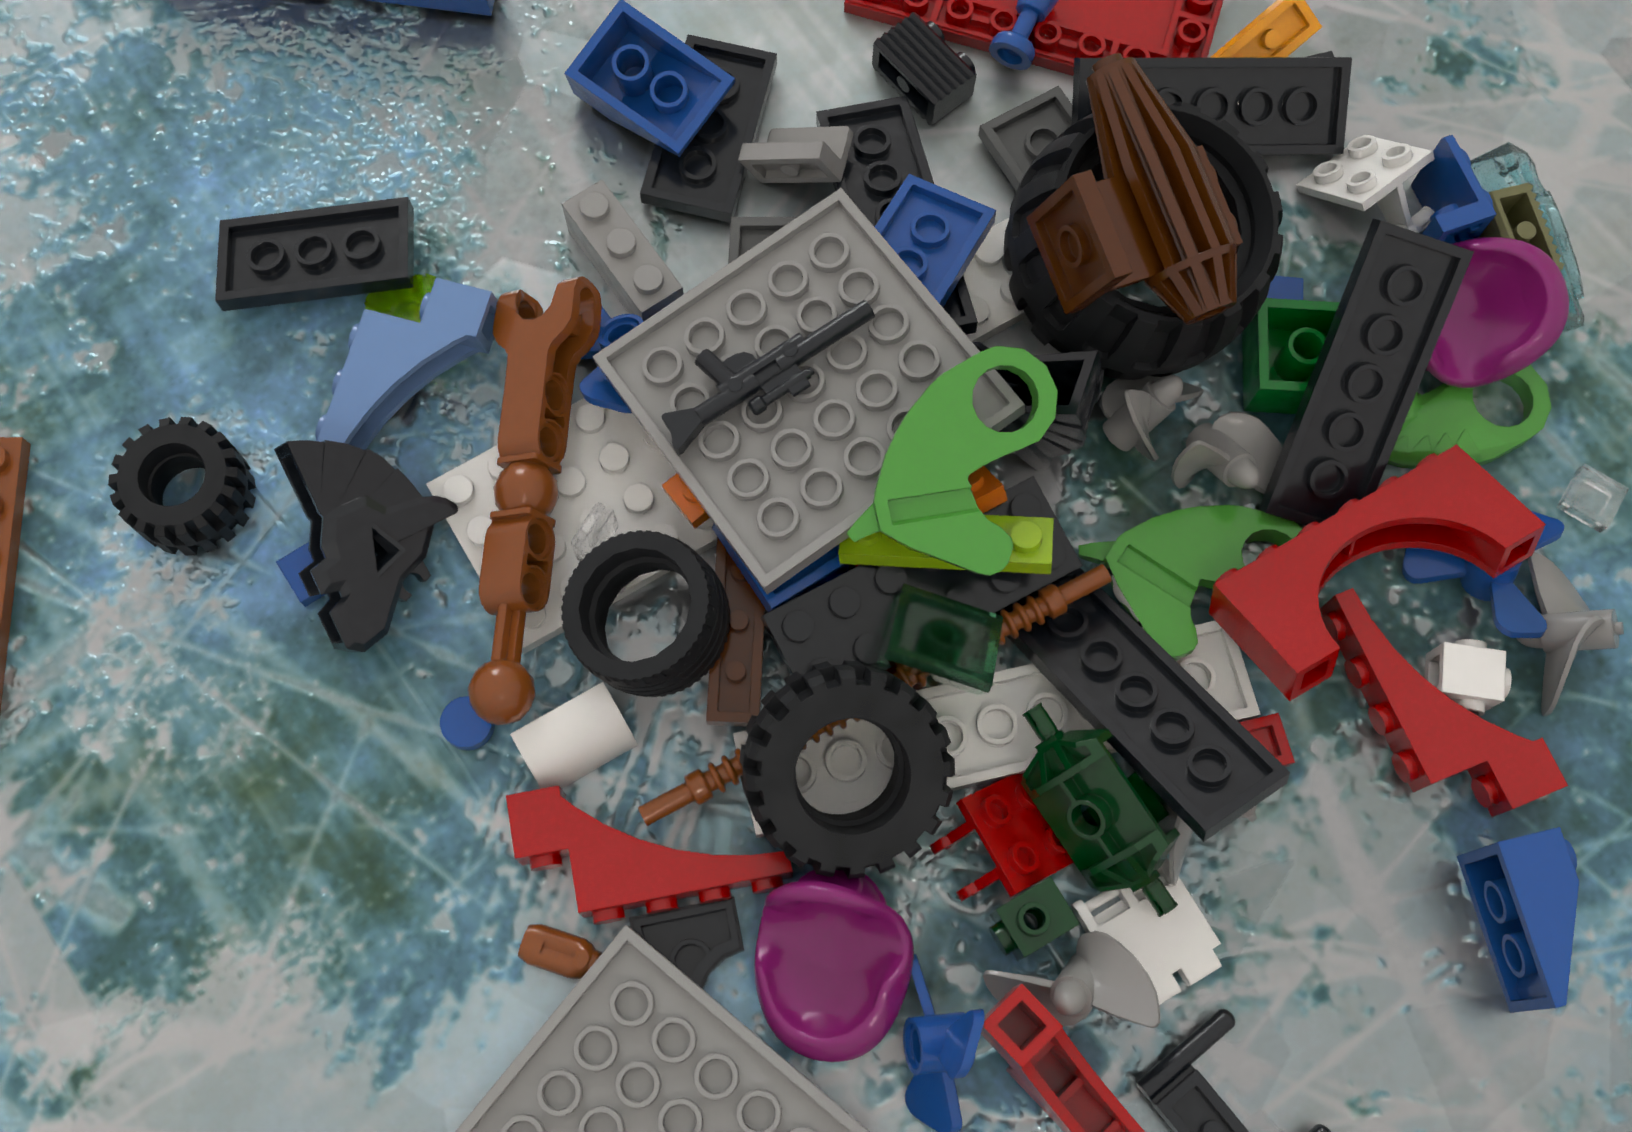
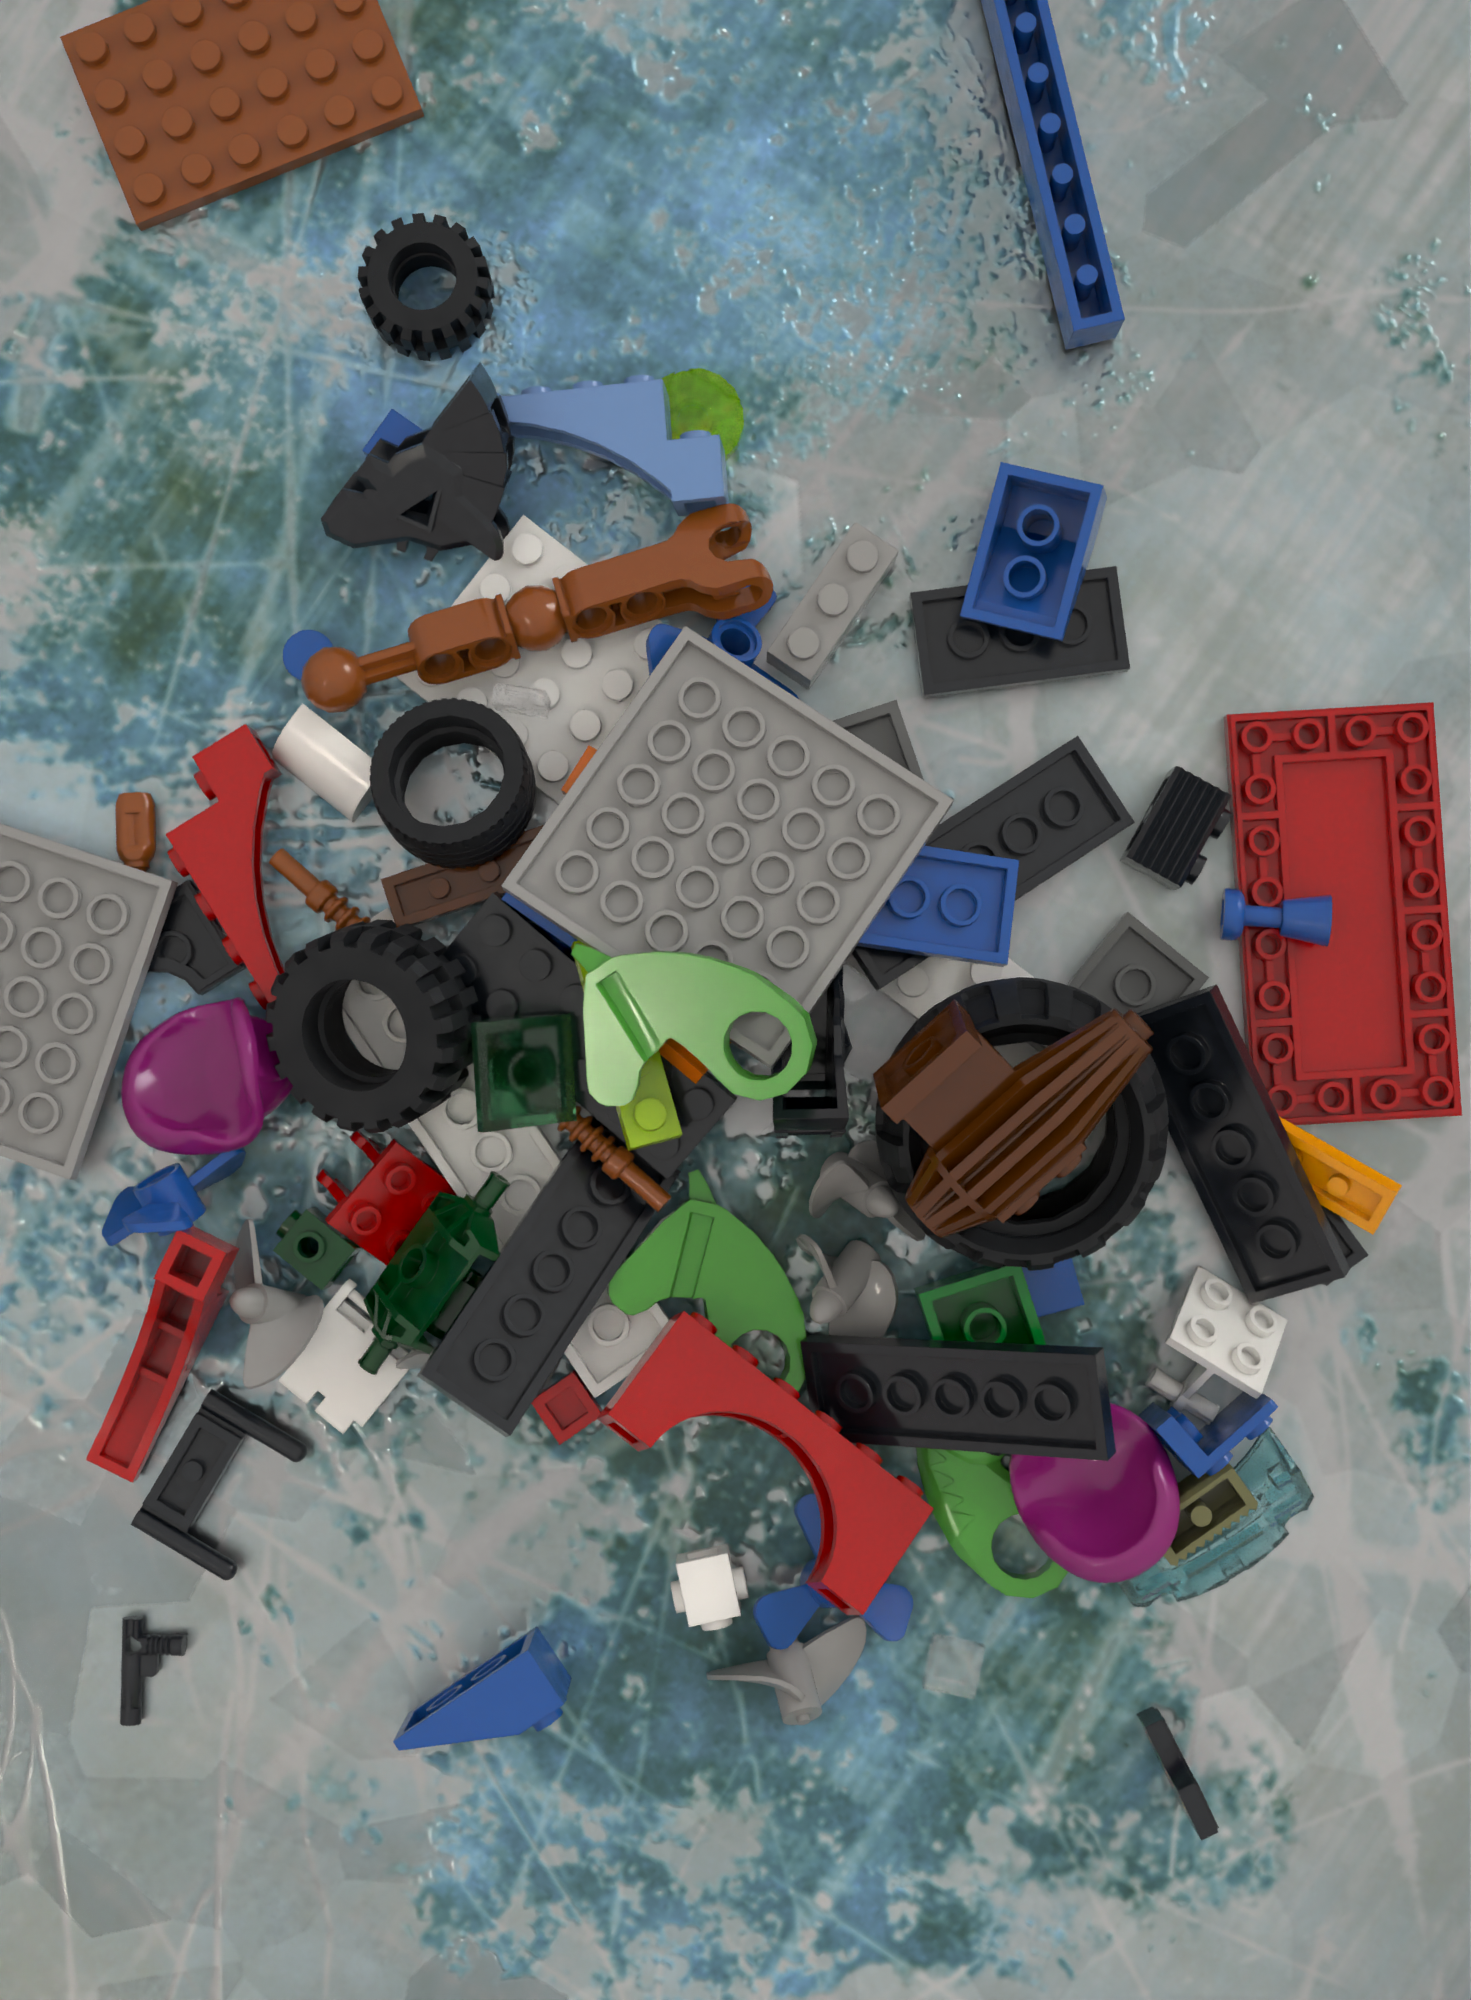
camera: 75 degrees right, 15 degrees up
black plate [215,197,414,311] -> none
black piece [662,300,875,455] -> none
light grey panel [738,126,853,183] -> none
red arch [1320,588,1568,817] -> none

